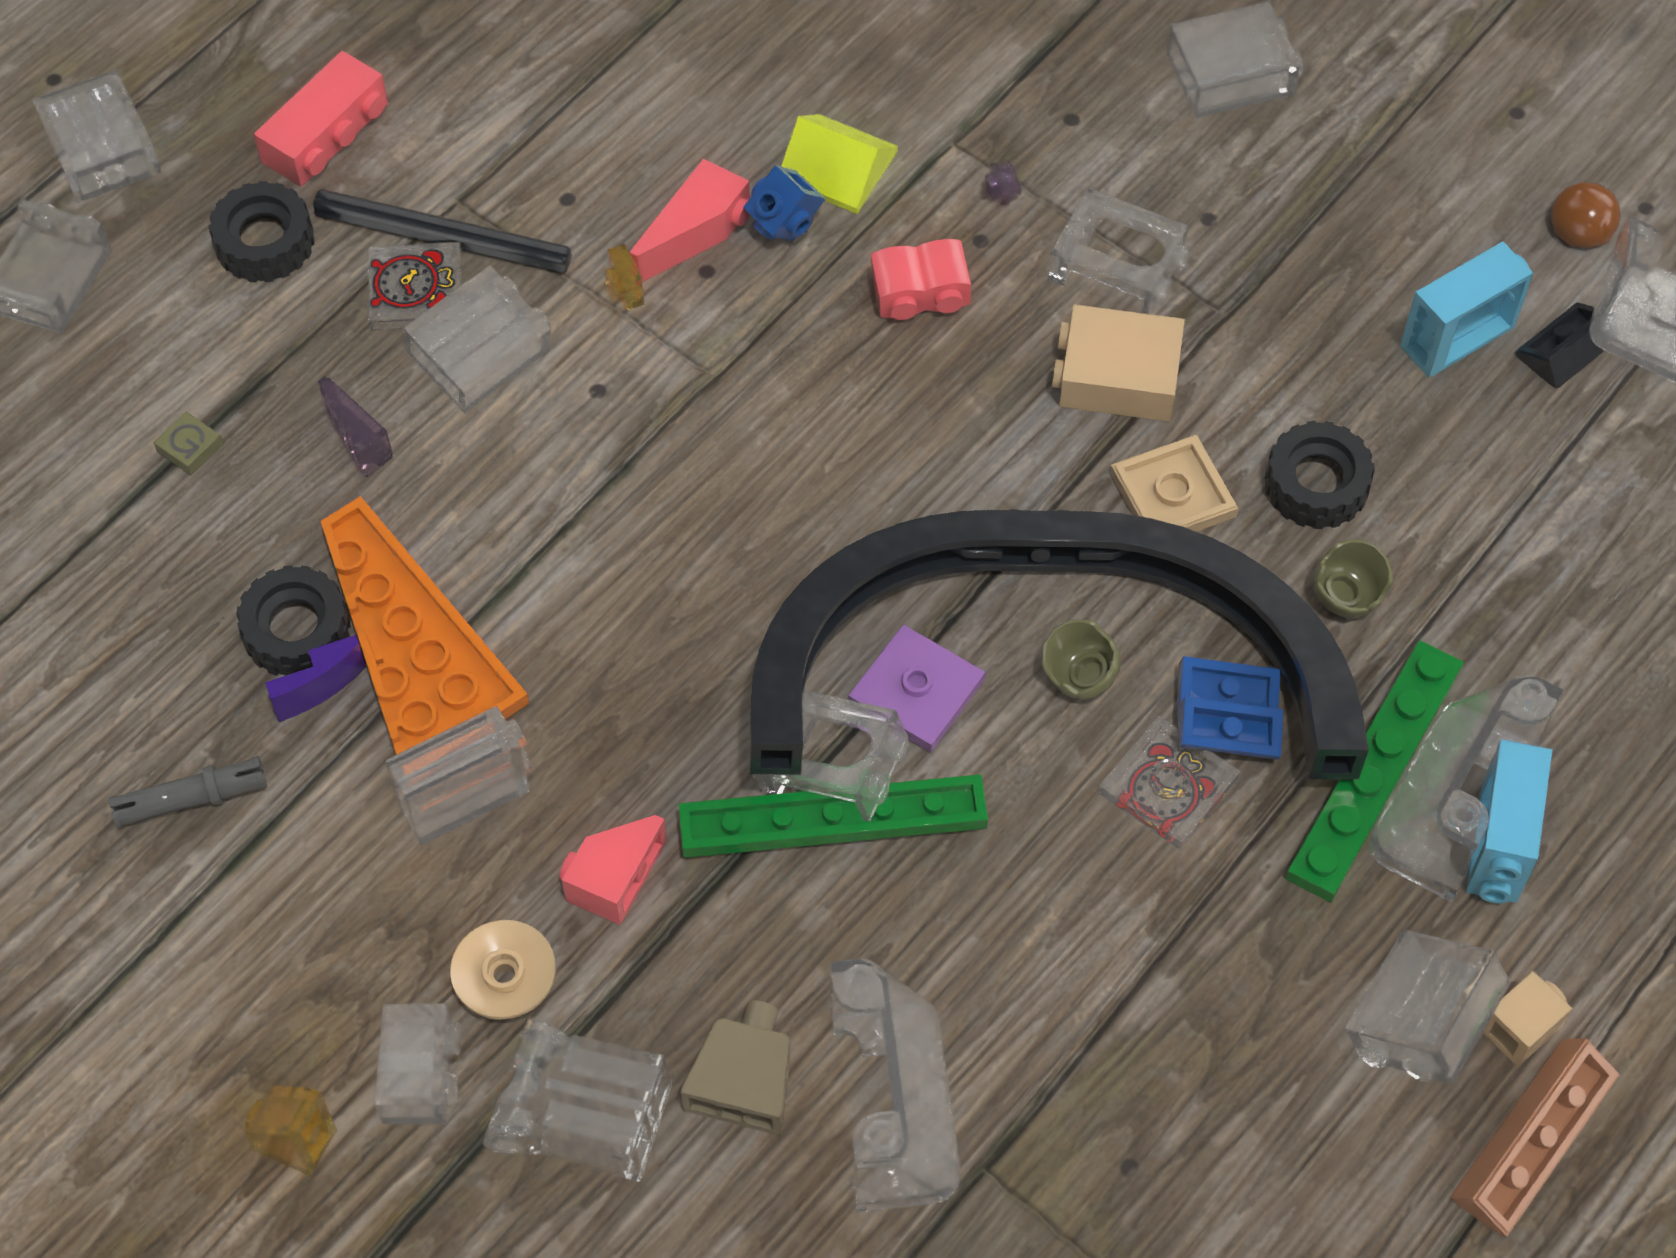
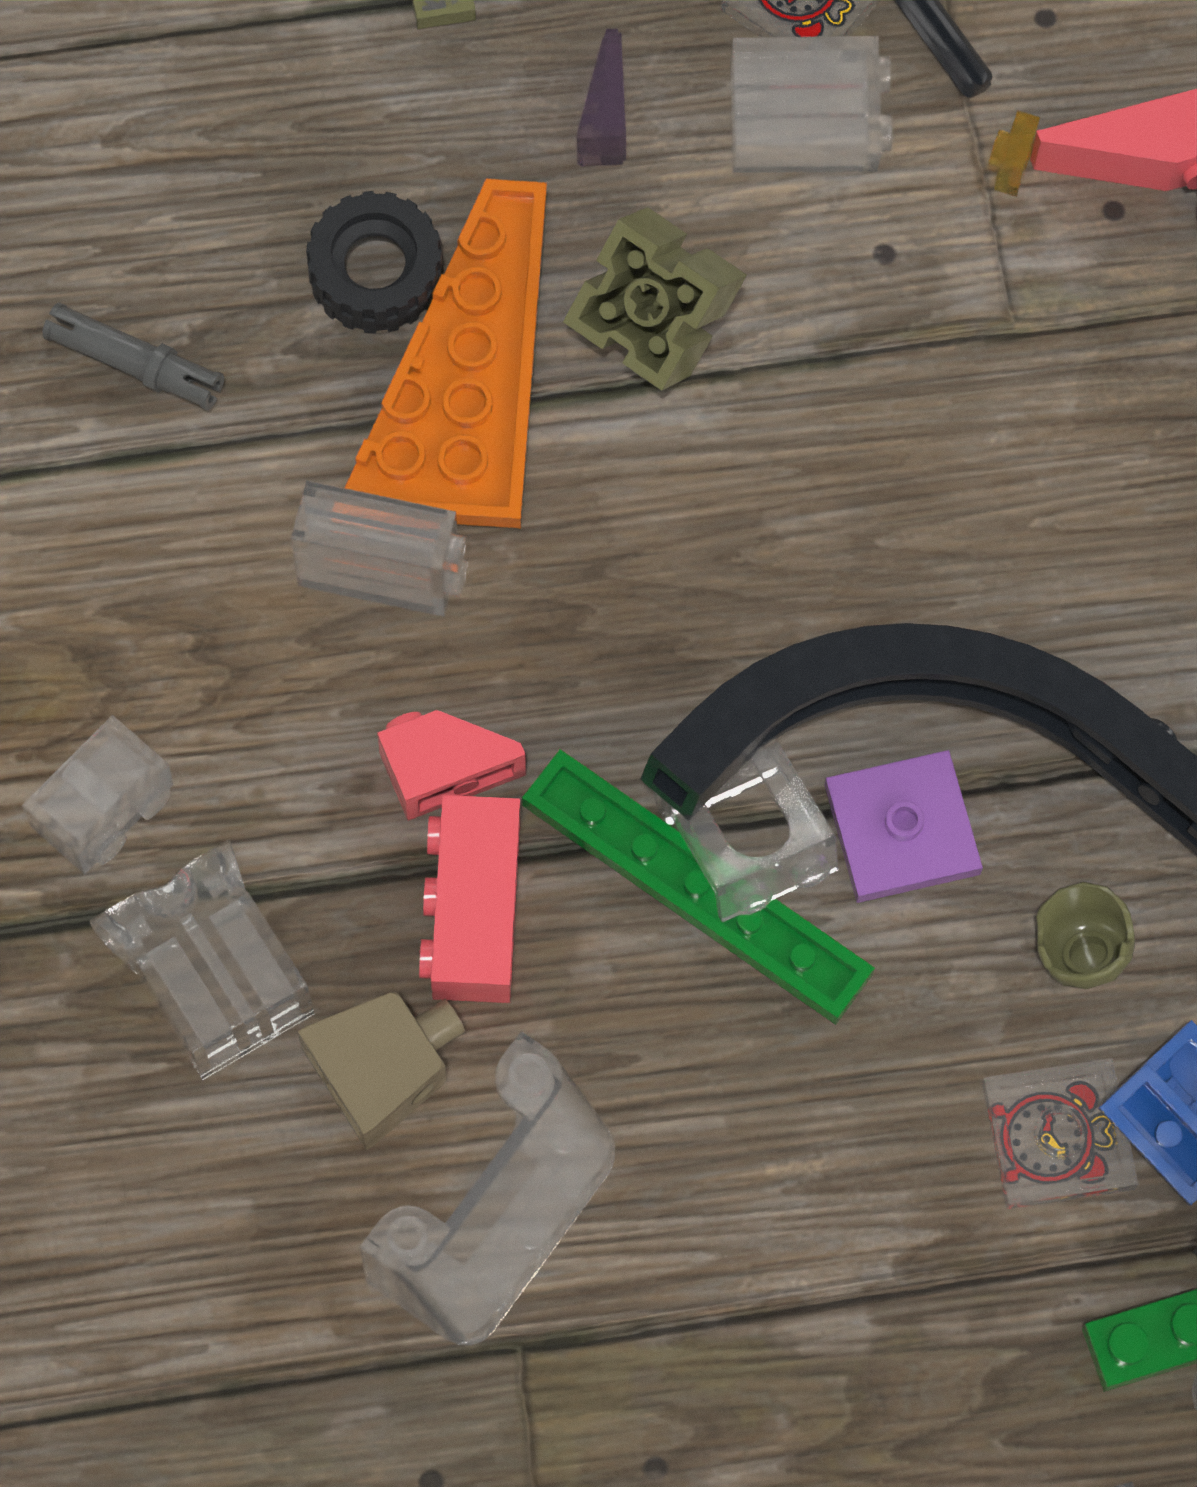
camera: 40 degrees right, 10 degrees up
dark purple slope [265,635,366,722] -> none
tan dish [450,920,556,1019] -> none
none -> coral brick [419,795,520,1003]
none -> olive brick [563,207,747,390]

